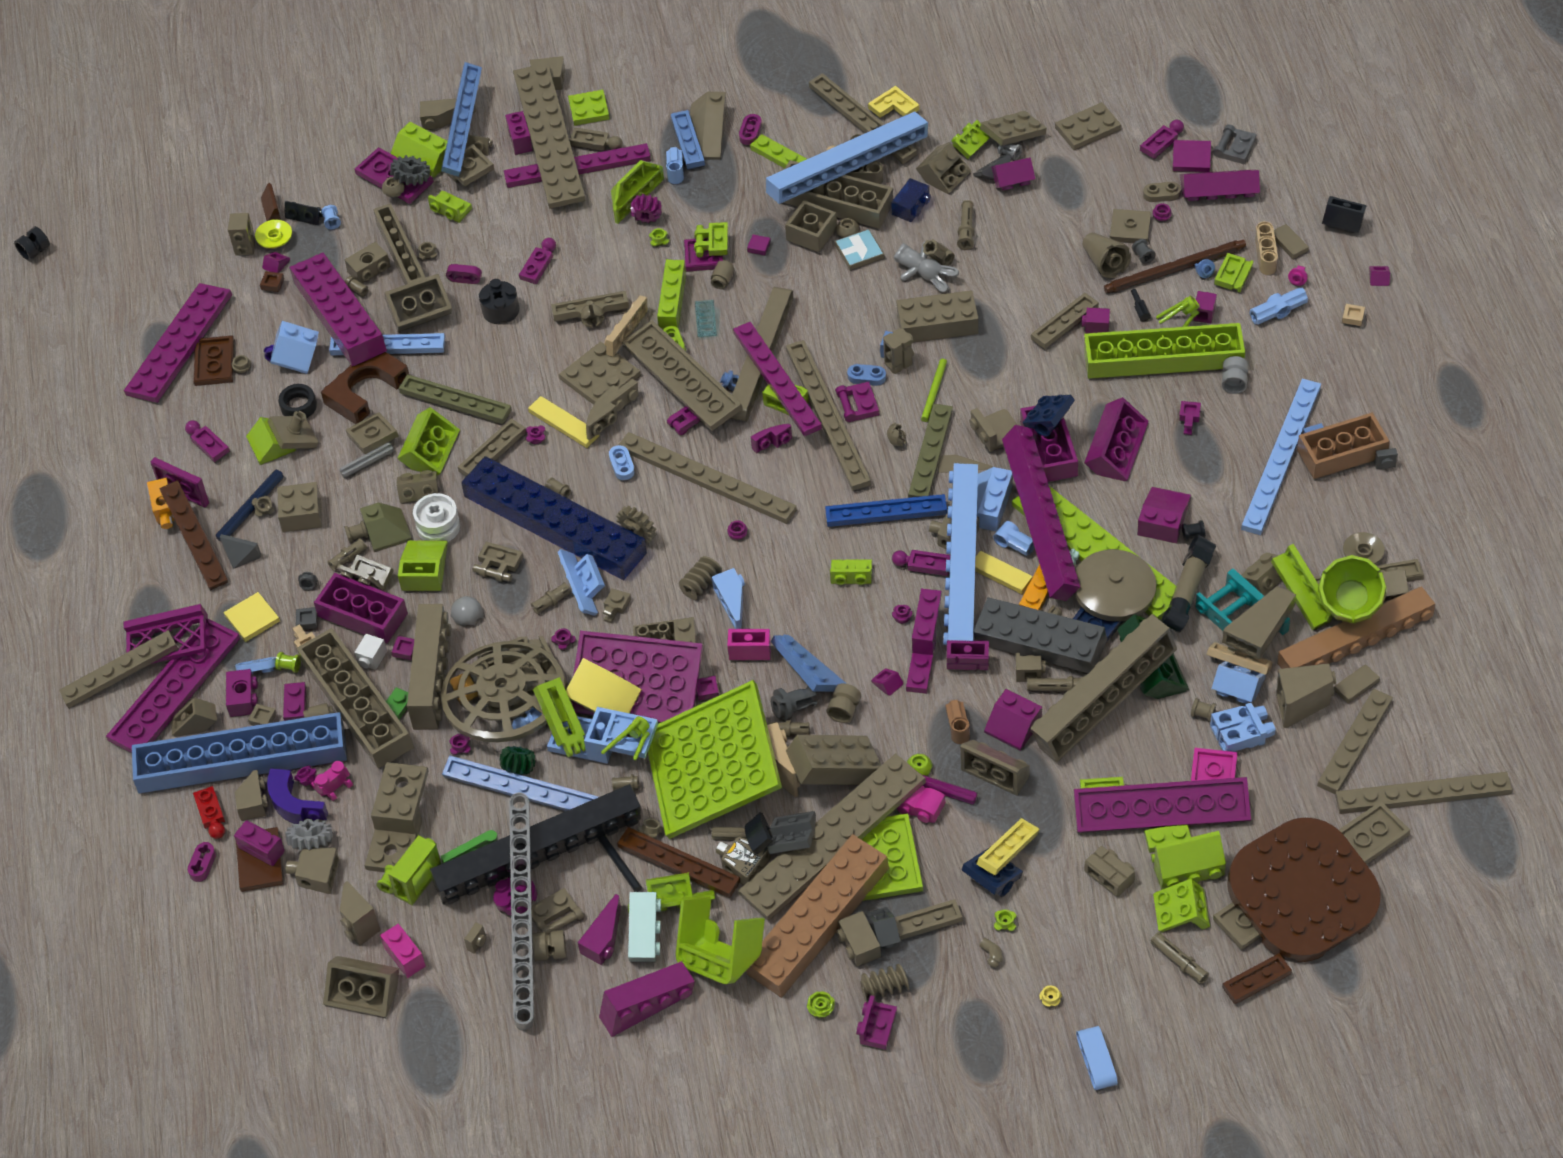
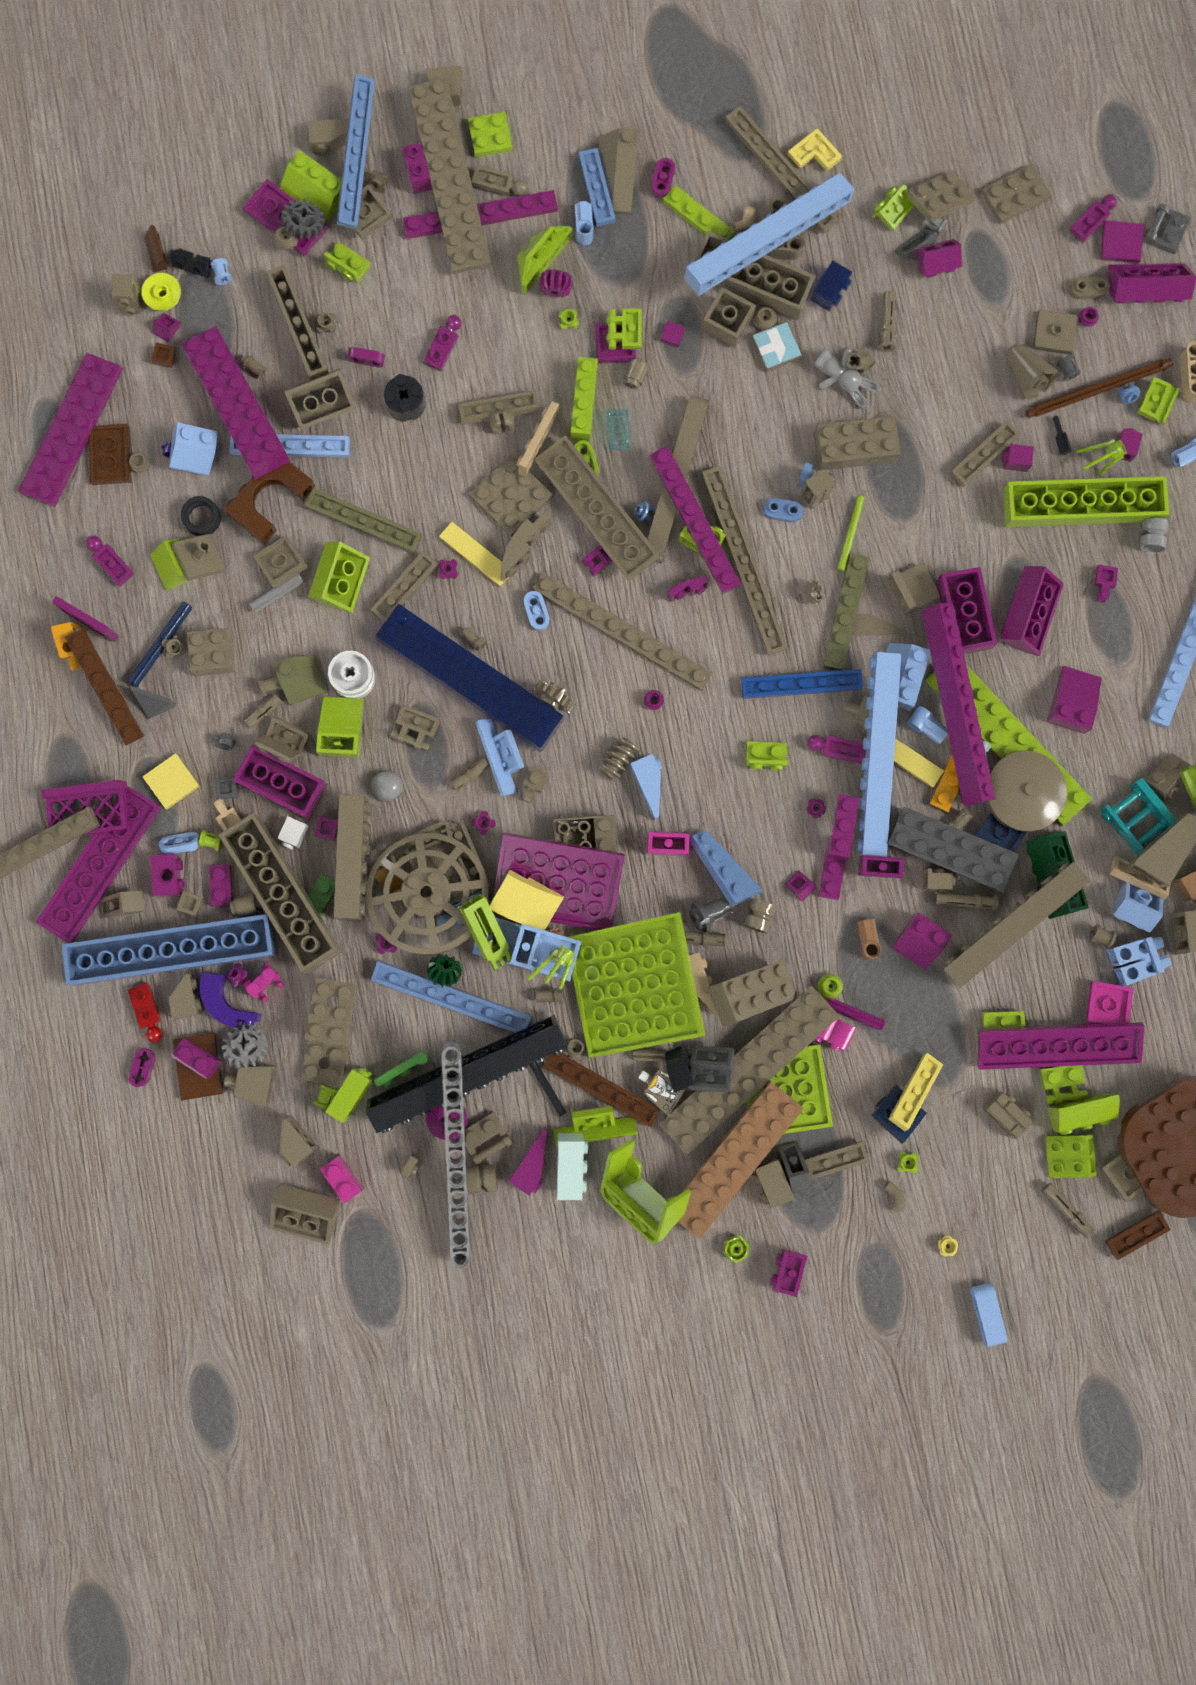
camera: 10 degrees left, 30 degrees up
dark tan brick [344,241,391,283] -> none
dark tan bracket [397,470,439,503] -> none
magenta wedge [599,961,695,1037] -> none
magenta plate [697,676,719,701] -> none
magenta plate [835,382,879,422] -> none
dark tan piece [860,964,909,1002] -> none
dark tan slope [916,142,971,194] -> none
dark tan slope [960,740,1030,796] -> none
dark blue plate [1022,395,1075,437] -> none
piece [1161,534,1216,633] -> none
black bush [1181,520,1206,541] -> none

